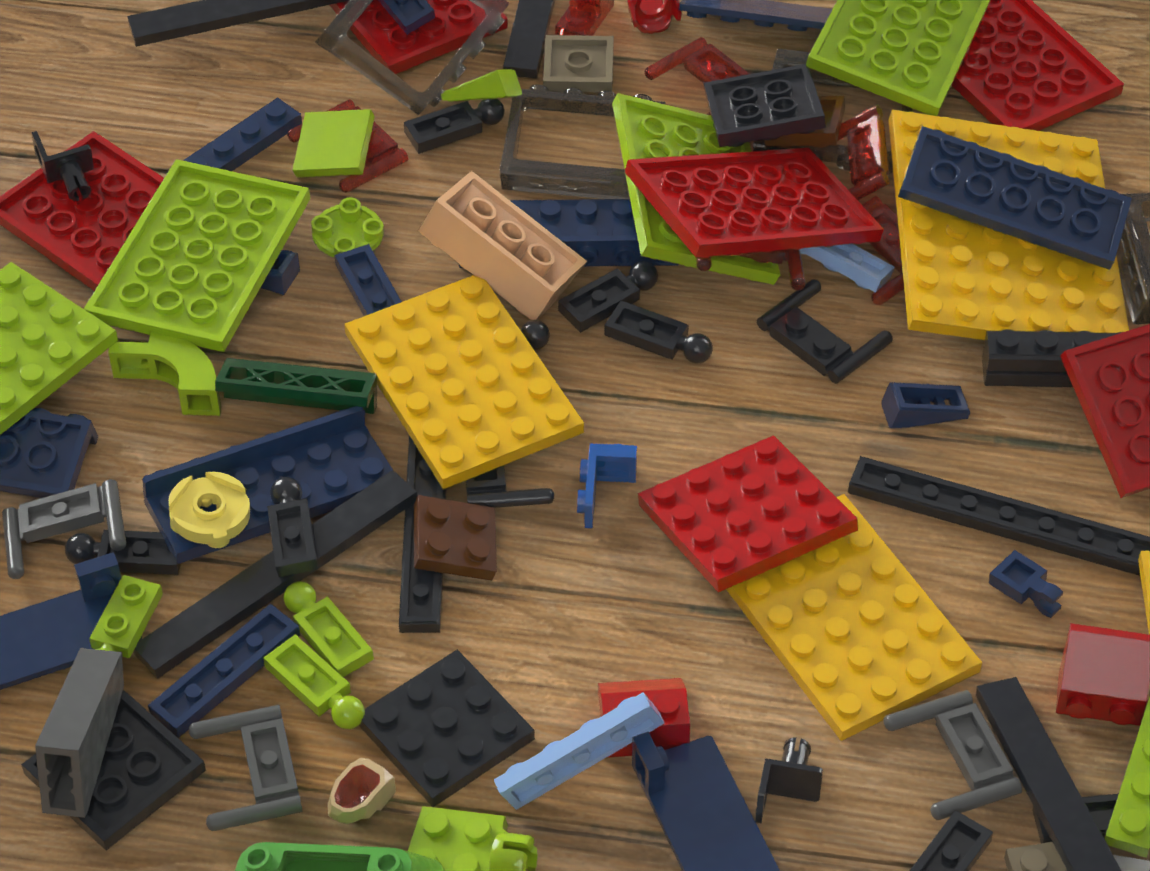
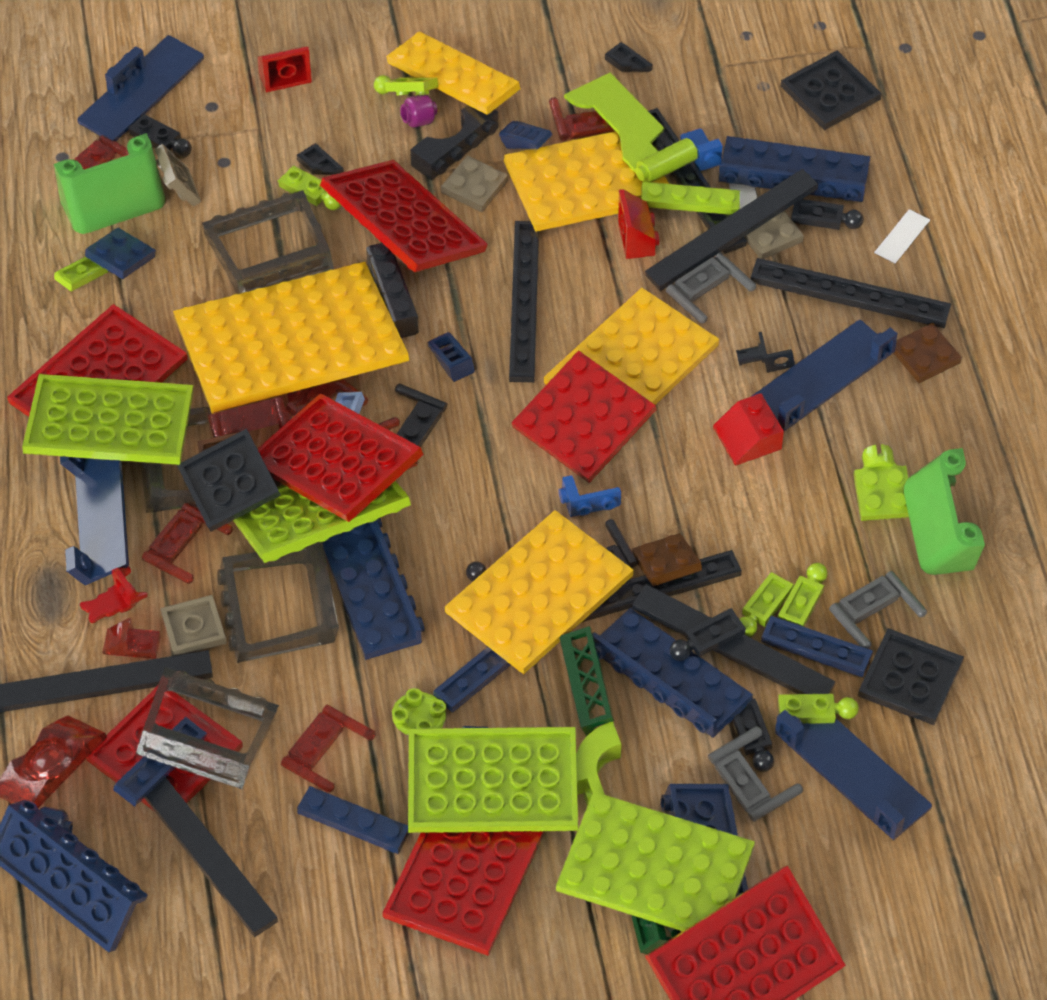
camera: 110 degrees left, 5 degrees up
black bracket [31,131,94,201] -> none
dark grey slope [35,648,124,818] -> none
light yellow plate [169,472,250,548] -> none
lime tile [292,109,375,177] -> none
rock [327,758,396,824] -> none
black plate [359,649,535,807] -> none
black plate [404,98,505,154] -> none
light nougat slope [418,171,587,320] -> none
lime slope [441,69,522,102] -> none
light blue plate [494,692,664,810] -> none
black plate [558,261,658,333] -> none
black plate [604,301,713,363] -> none
dark blue bracket [898,126,1132,270] -> none
dark blue plate [989,550,1063,618] -> none

